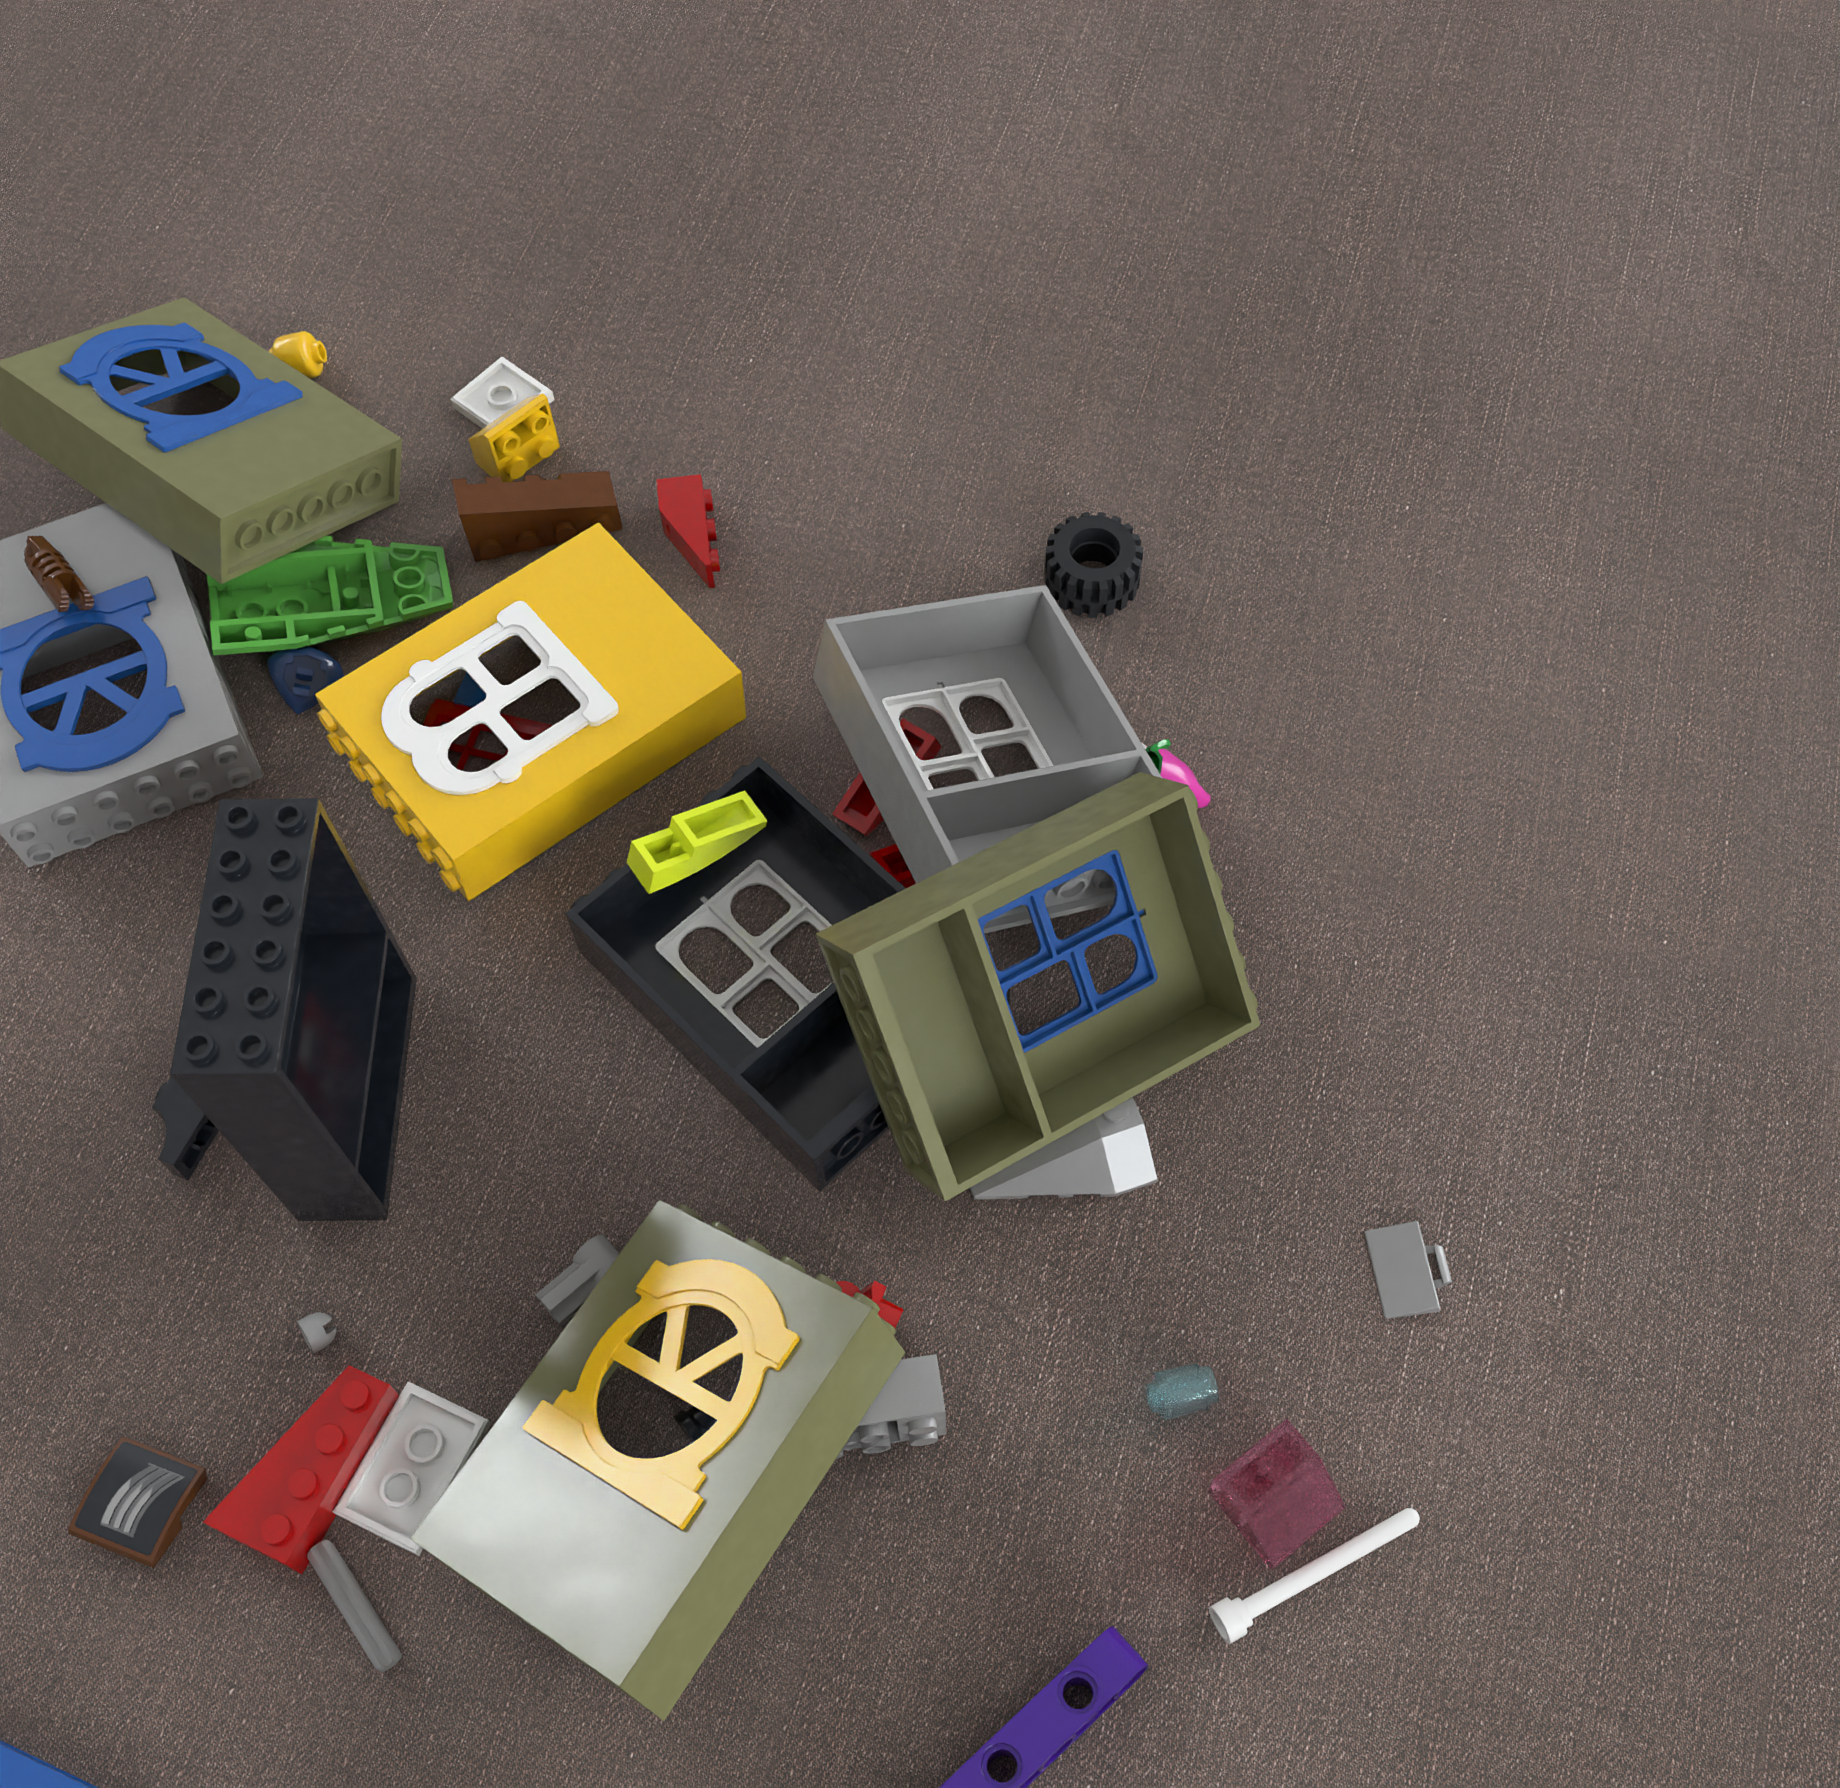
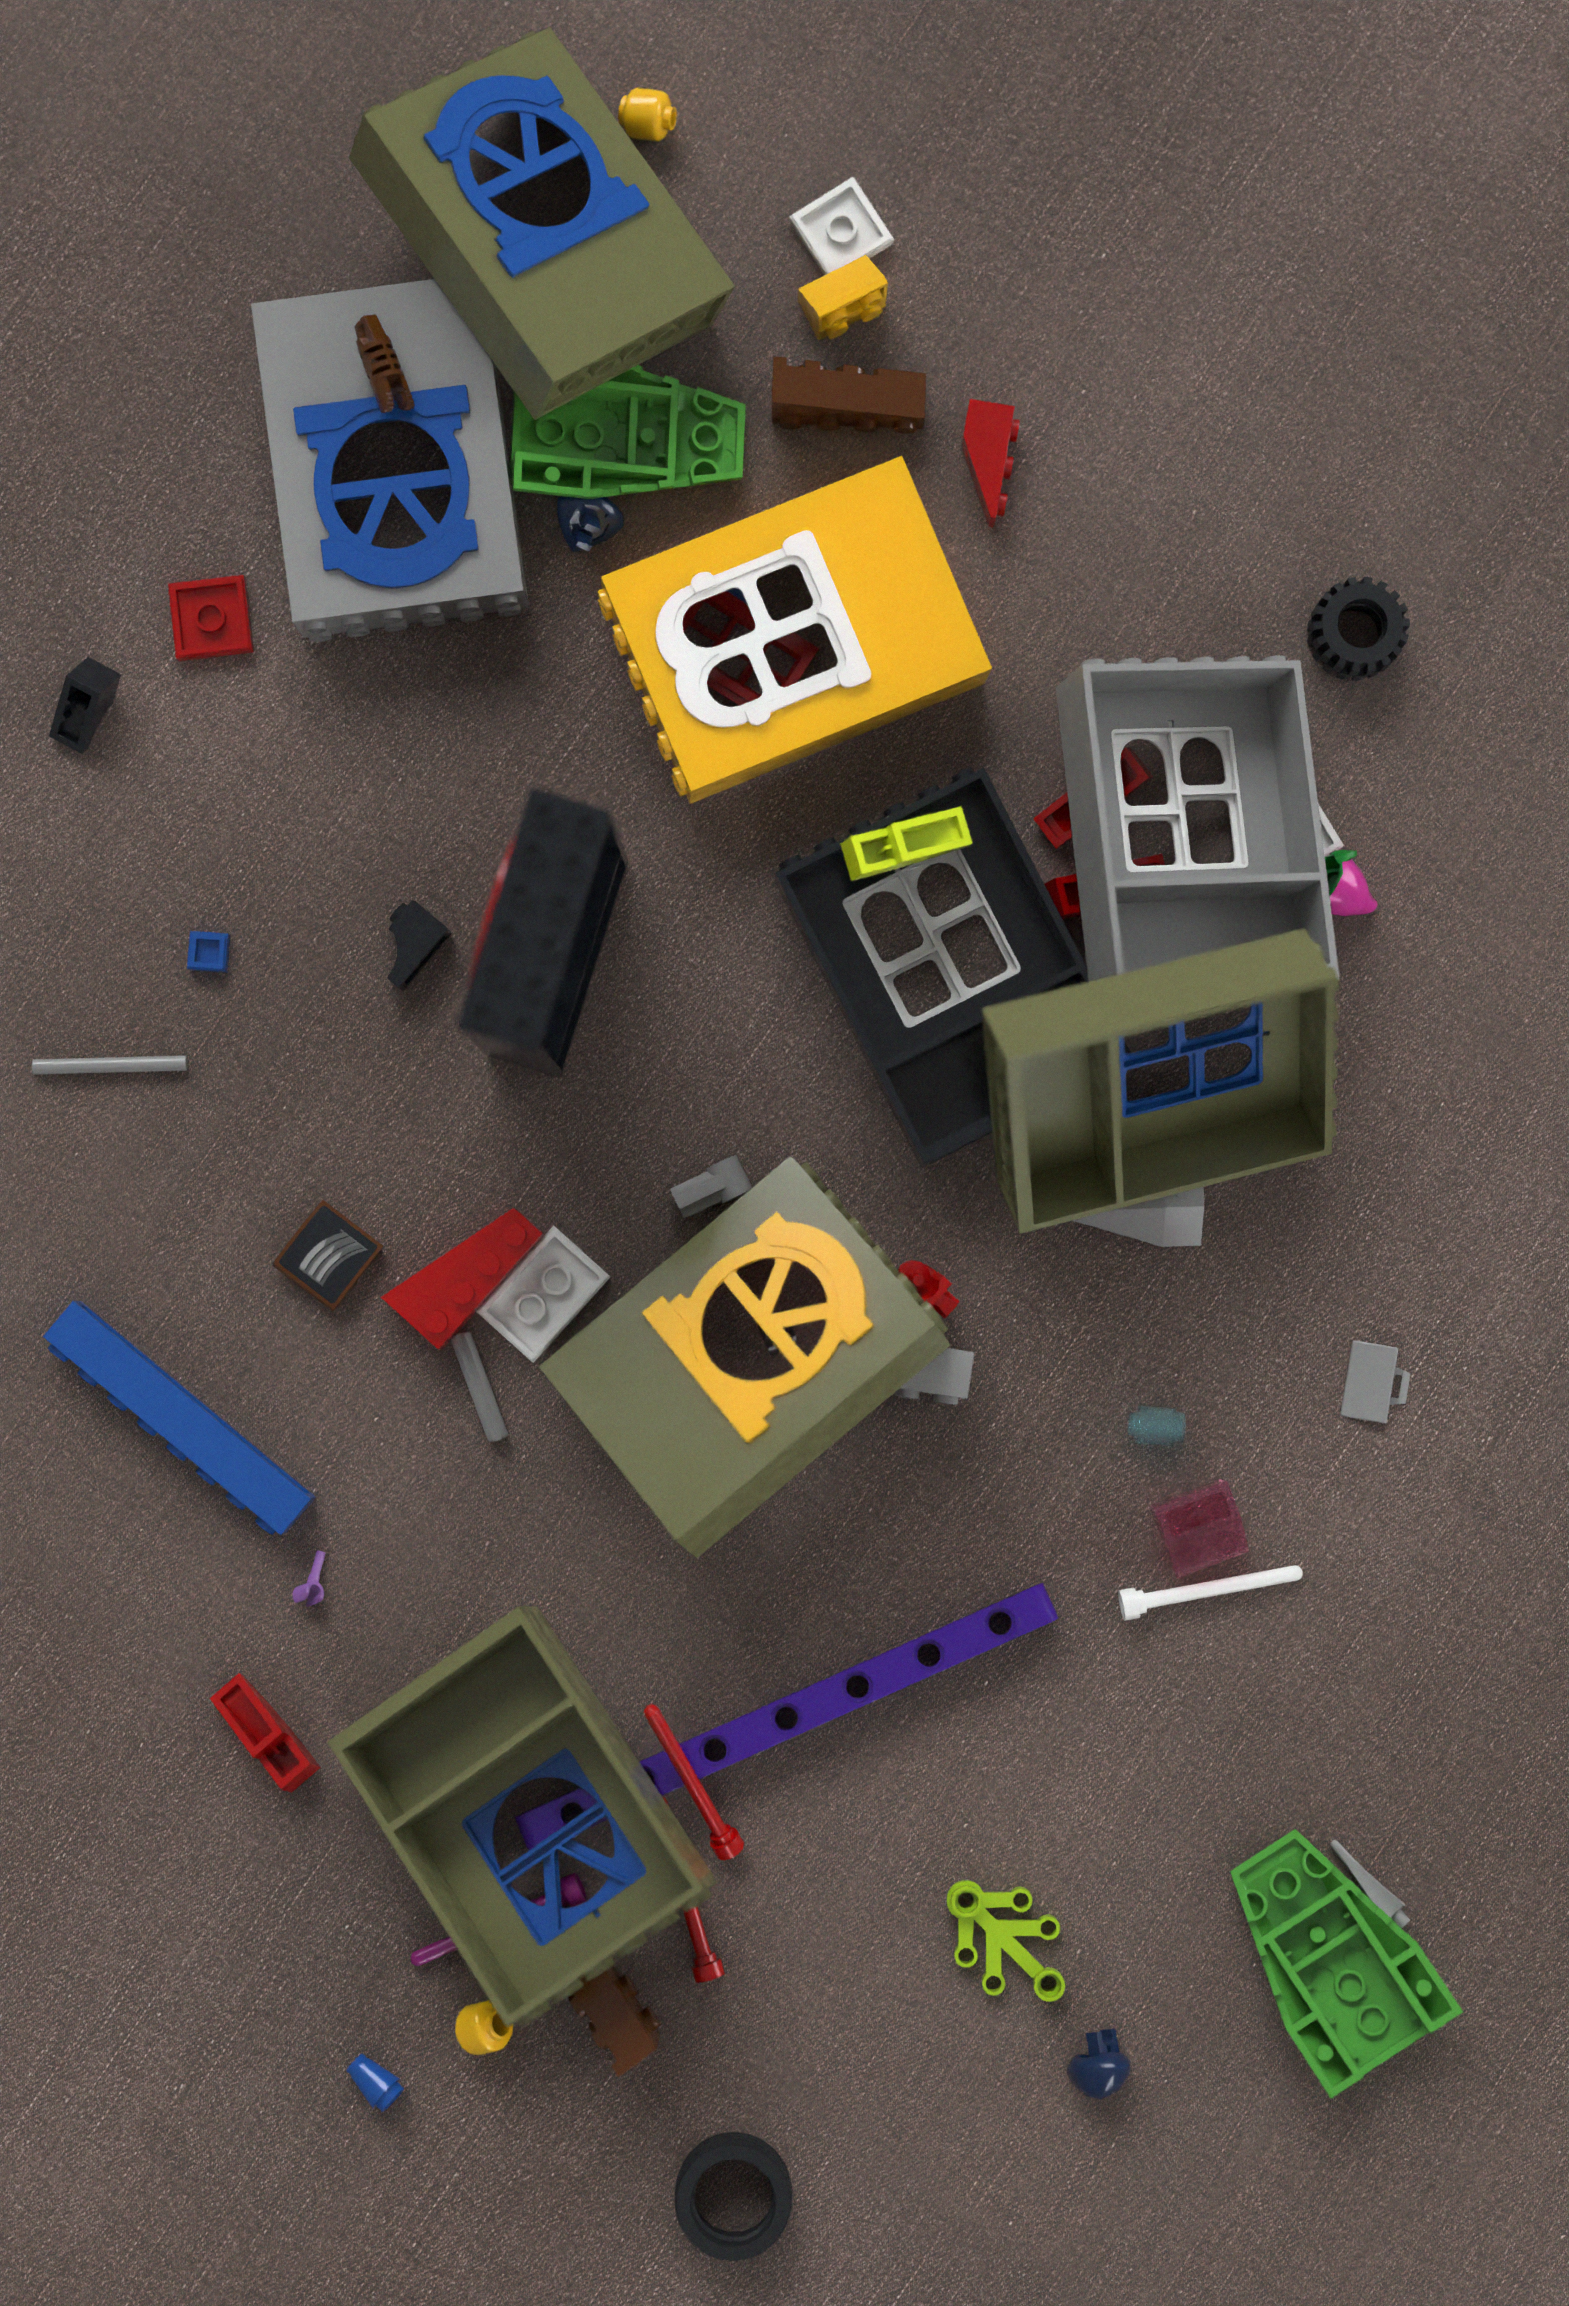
camera: 15 degrees right, 25 degrees up
light grey hinge [296,1312,337,1354] -> none

